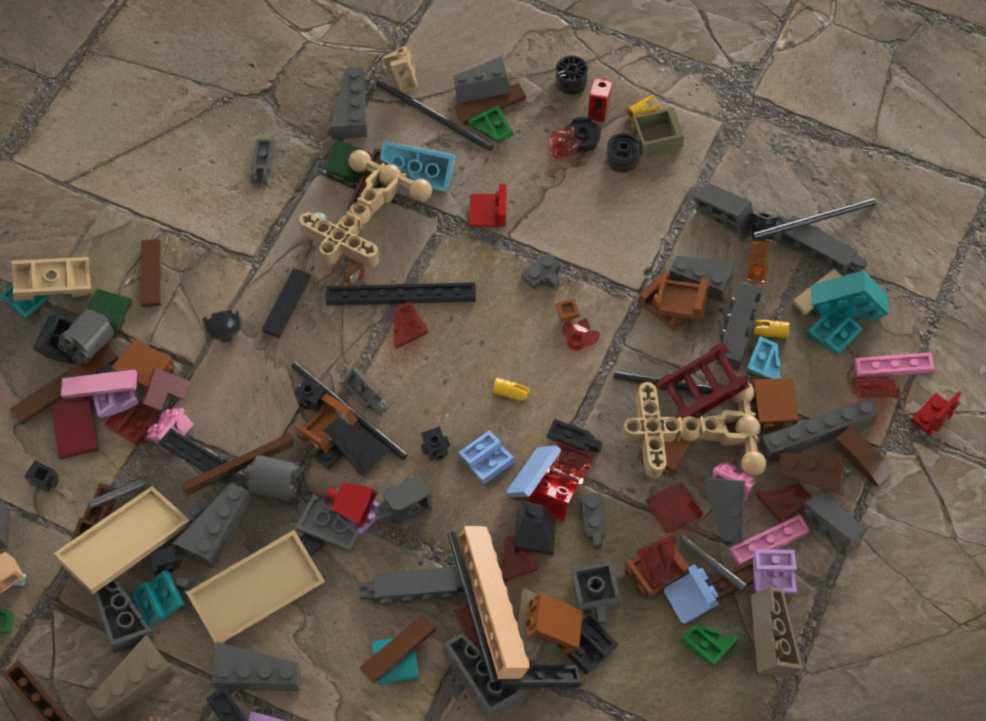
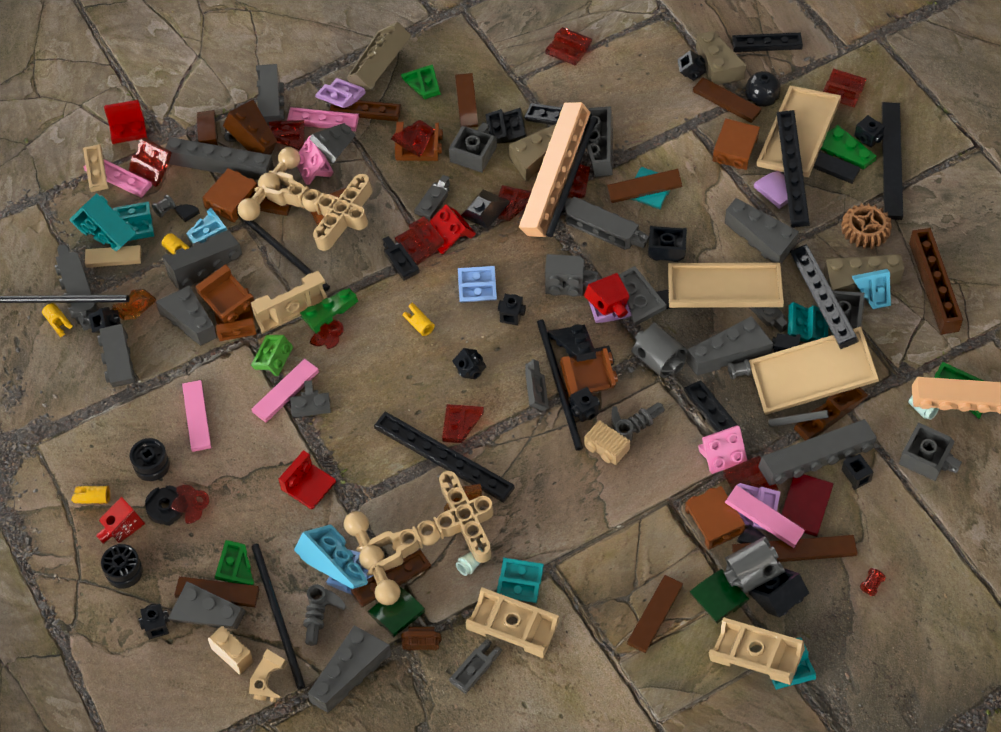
camera: 145 degrees left, 5 degrees down
dark red tile [141,368,190,411] -> none
reddish brown tile [182,433,294,496] -> none
black cylinder [202,310,241,343] -> none
black tile [262,268,311,338] -> none
light blue tile [505,445,561,498] -> none
dark orange panel [525,593,583,655] -> none
dark orange tile [556,298,580,322] -> none
olive window [630,107,684,155] -> none
clear red slope [646,482,703,534] -> none
dark red fence [656,343,750,420] -> none
light blue bracket [664,564,719,624] -> none
dark grey bar [680,535,747,591] -> none
none -> yellow hinge [42,303,73,337]
none -> tan tile [83,144,109,192]
none -> black brick [138,604,170,640]
none -> dark grey bush [152,194,176,218]
none -> black tile [174,204,200,222]
none -> bright pink tile [182,380,211,452]
none -> tan brick [208,626,253,675]
none -> tan piece [251,271,328,334]
none -> bright green bracket [251,335,293,376]
none -> bright pink tile [251,359,319,423]
none -> green wing [300,288,358,334]
none -> dark grey piece [303,584,346,646]
none -> reddish brown piece [401,626,442,651]
none -> black brick [452,348,487,379]
none -> reddish brown slope [455,73,478,127]
none -> tan piece [466,587,559,658]
none -> teal slope [496,558,544,604]
none -> tan brick [584,420,630,465]
none -> dark grey piece [611,402,665,442]
none -> black slope [648,226,687,262]
none -> dark grey brick [758,419,877,486]
none -> tile [790,244,859,350]
none -> medium azure wing [852,269,891,309]

